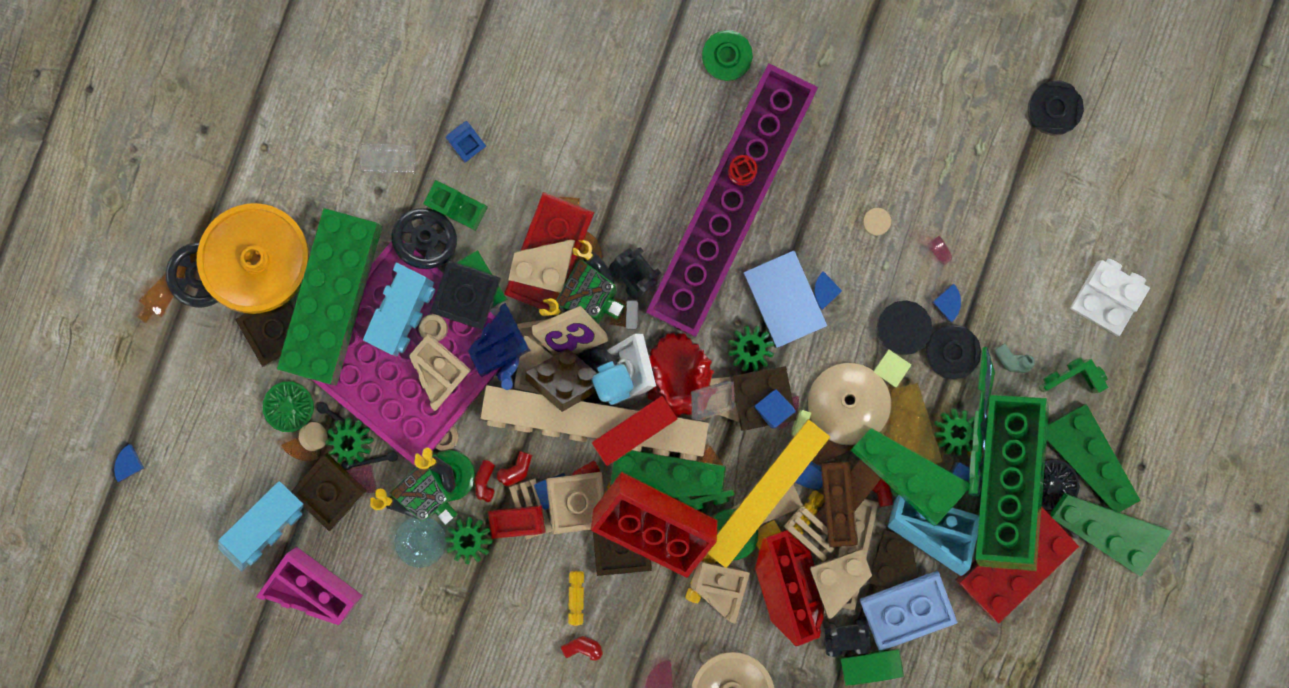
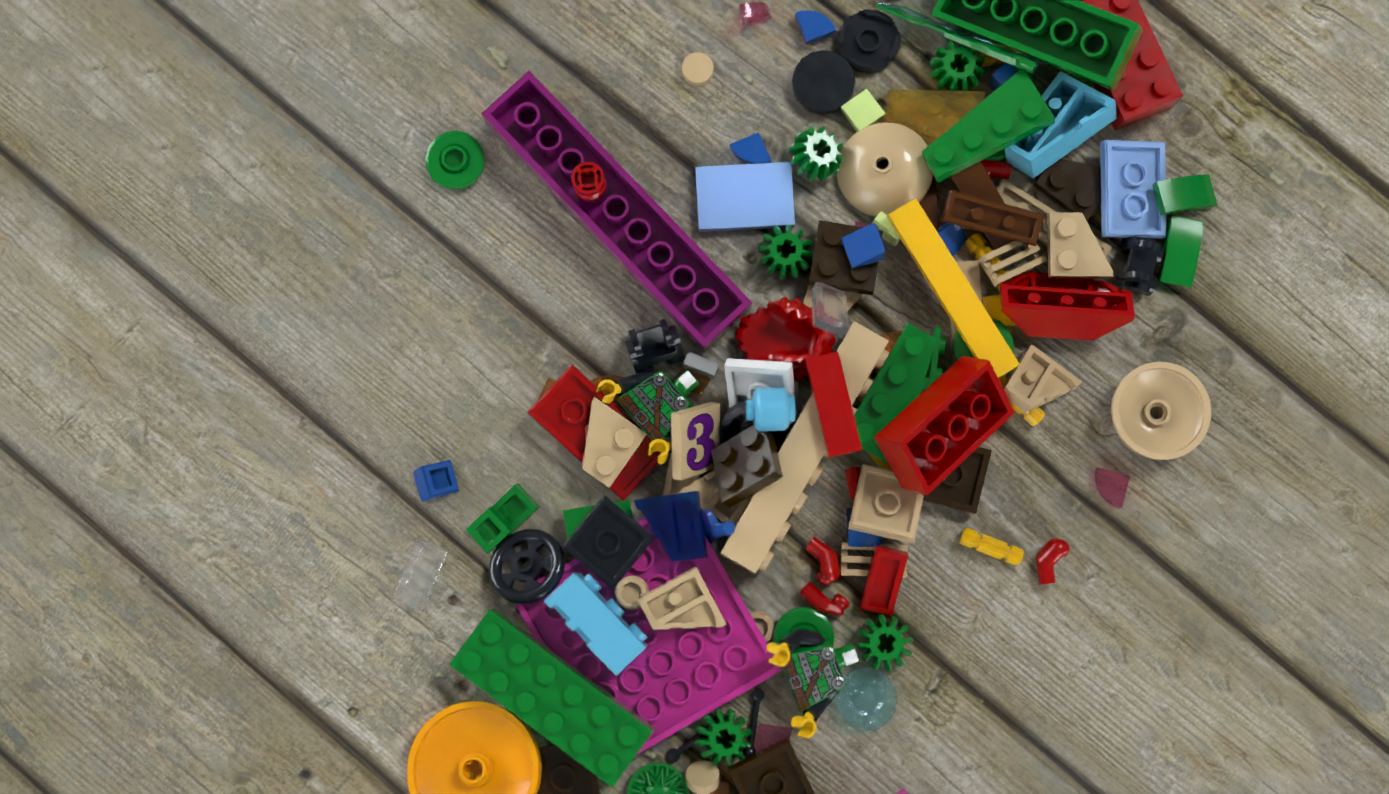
camera: 75 degrees left, 5 degrees down
none -> green gear [789,126,845,182]
none -> green slope [1152,174,1218,216]

